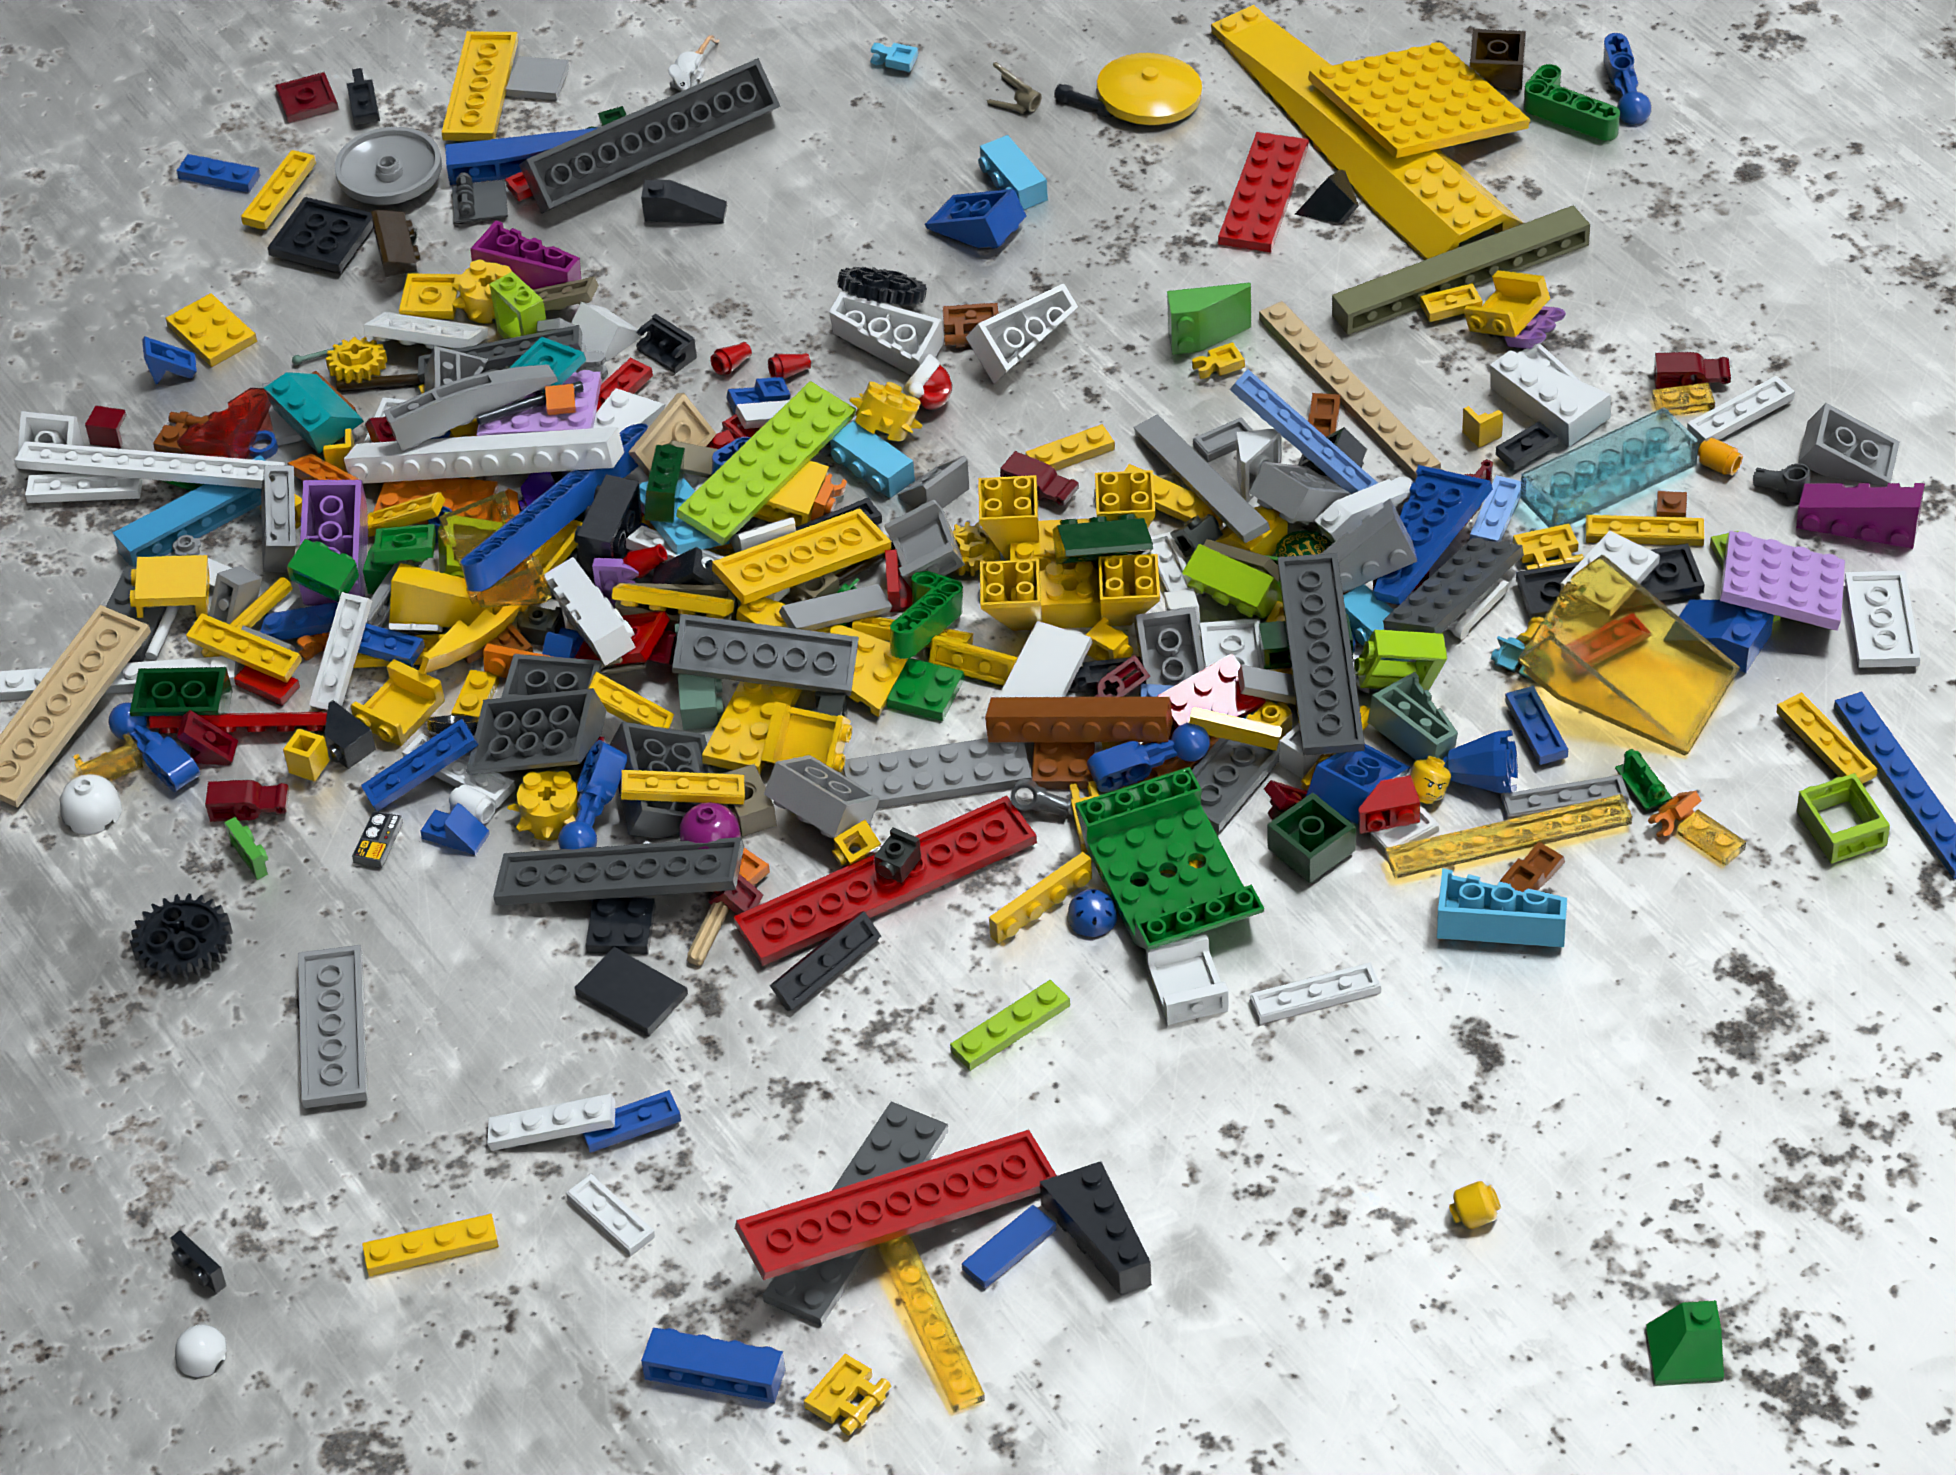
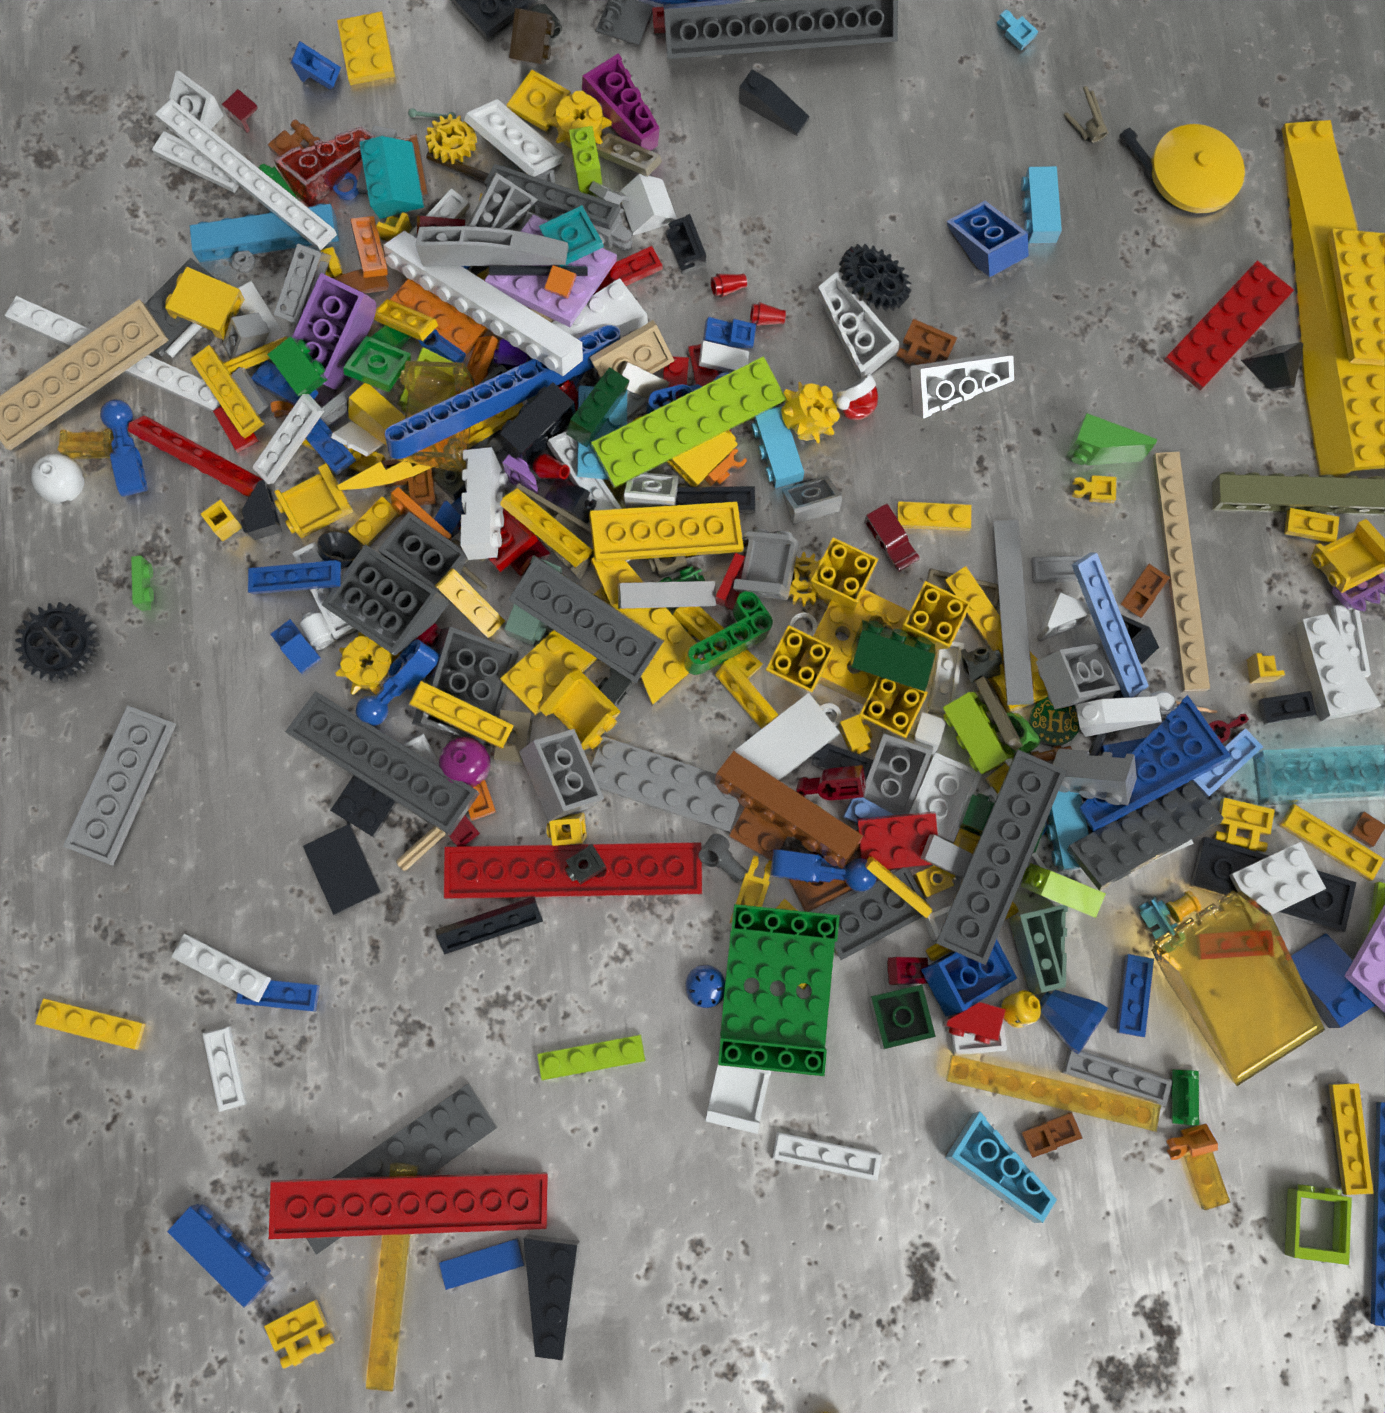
camera: 25 degrees right, 30 degrees up
dark green slope [129,667,233,716] -> none
dark red slope [177,710,239,765] -> none
dark red piece [205,780,289,822] -> none
tile [352,811,403,868] -> none
green plate [887,658,965,721] -> none
yellow plate [989,852,1092,944] -> none

